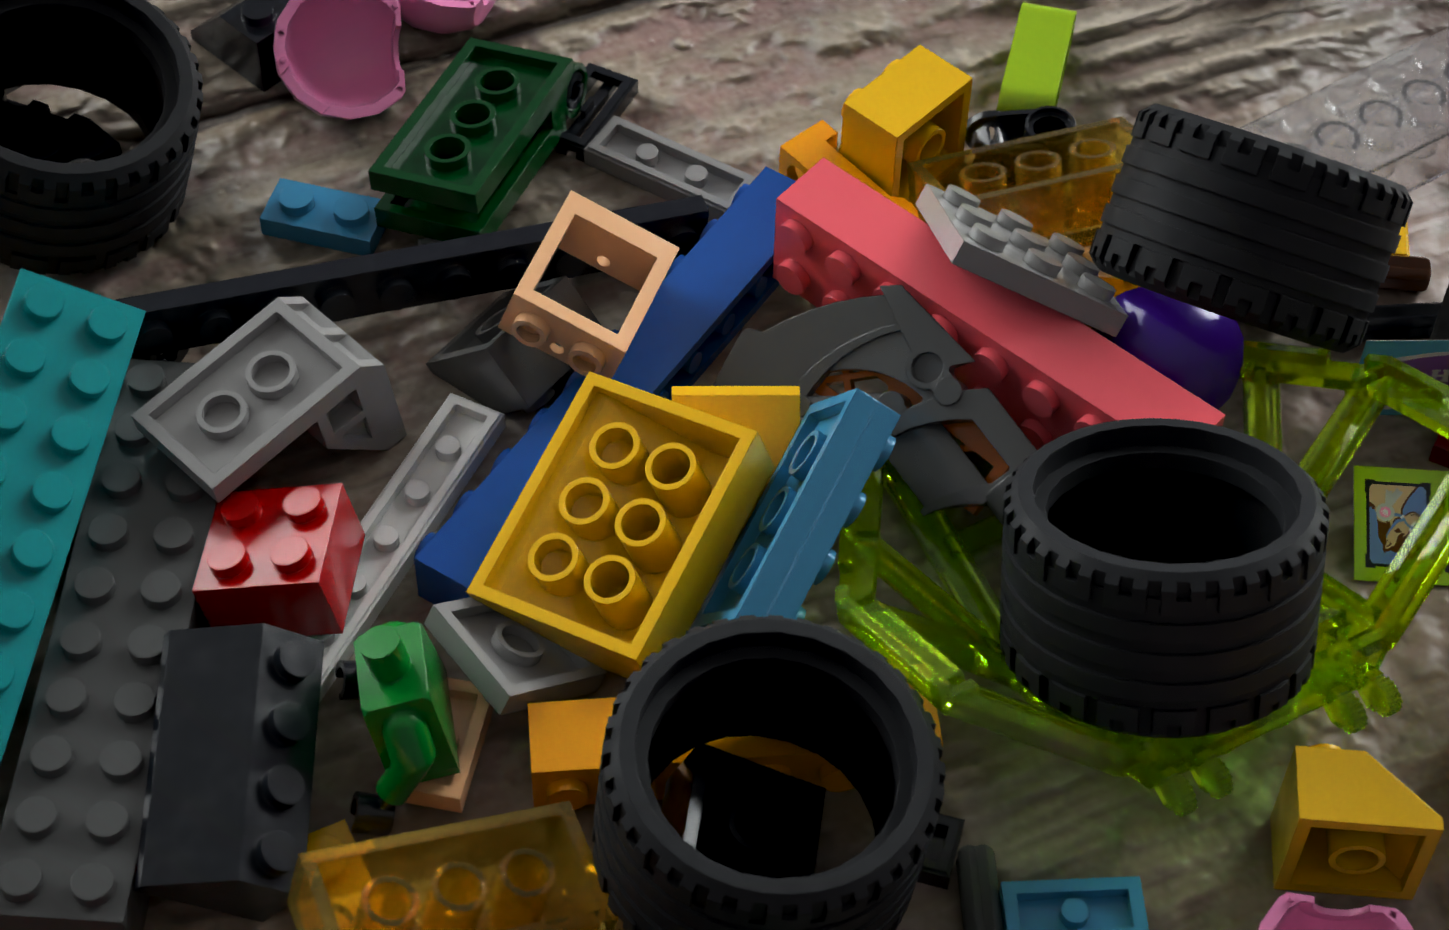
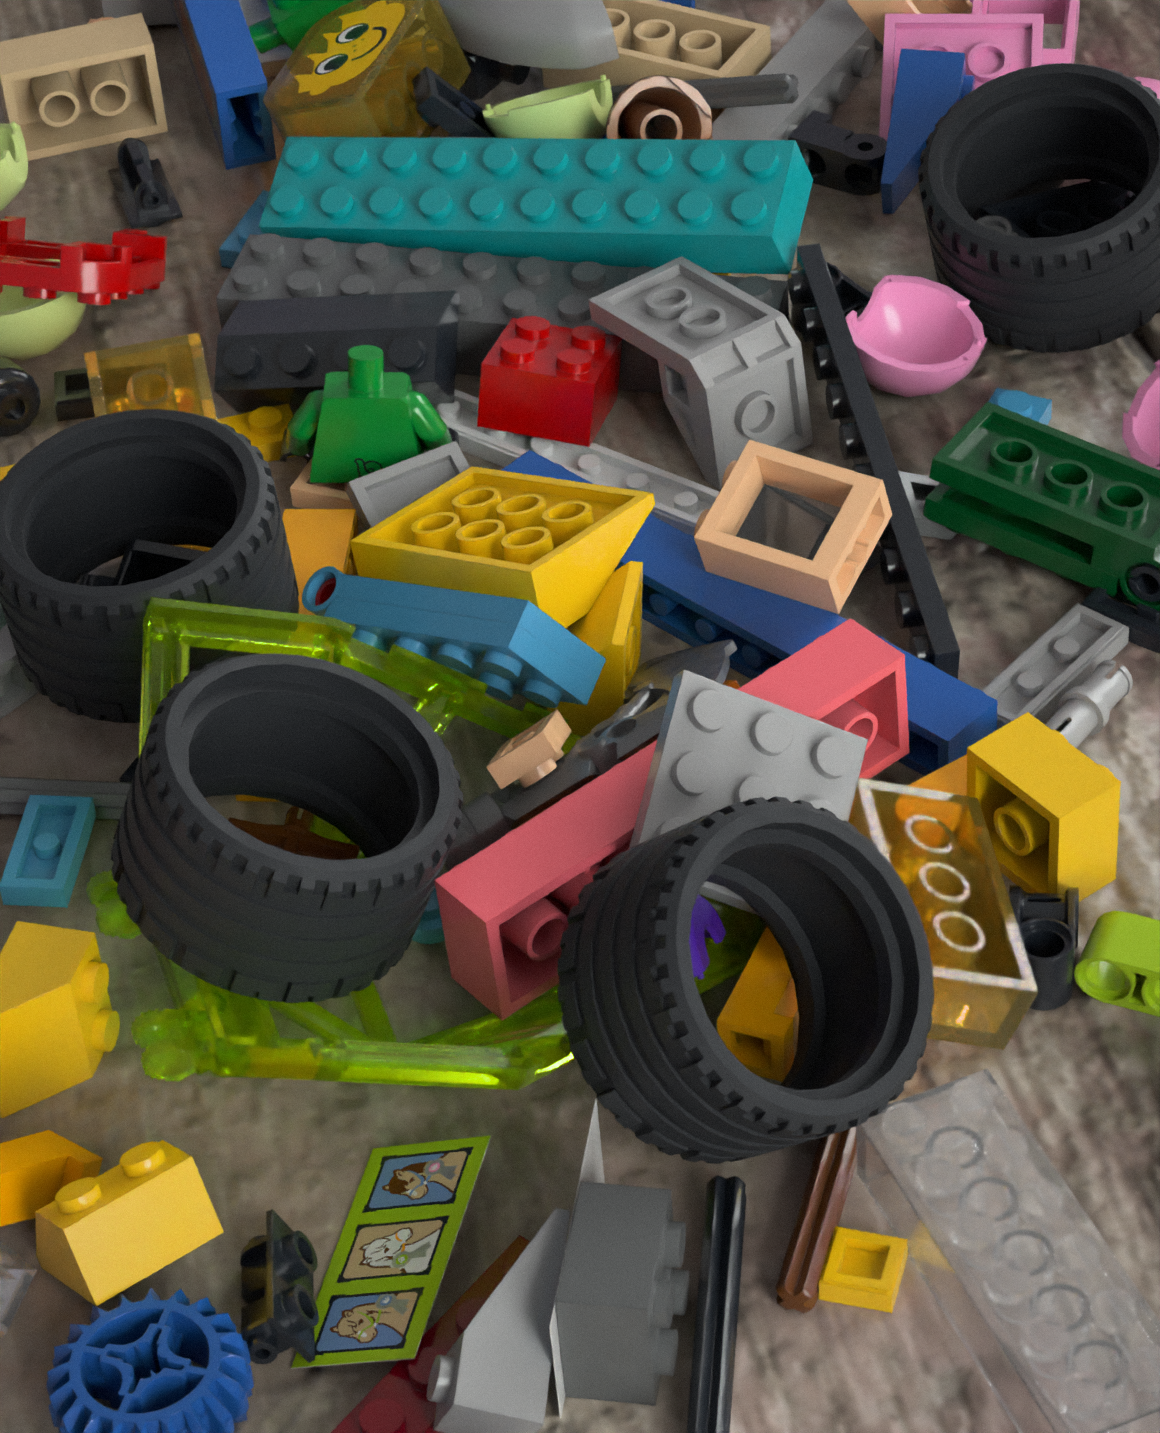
camera: 105 degrees right, 10 degrees down
none -> light nougat plate [486,709,571,789]
none -> bright pink cylinder [845,275,987,397]
none -> light grey pin [1045,660,1133,748]

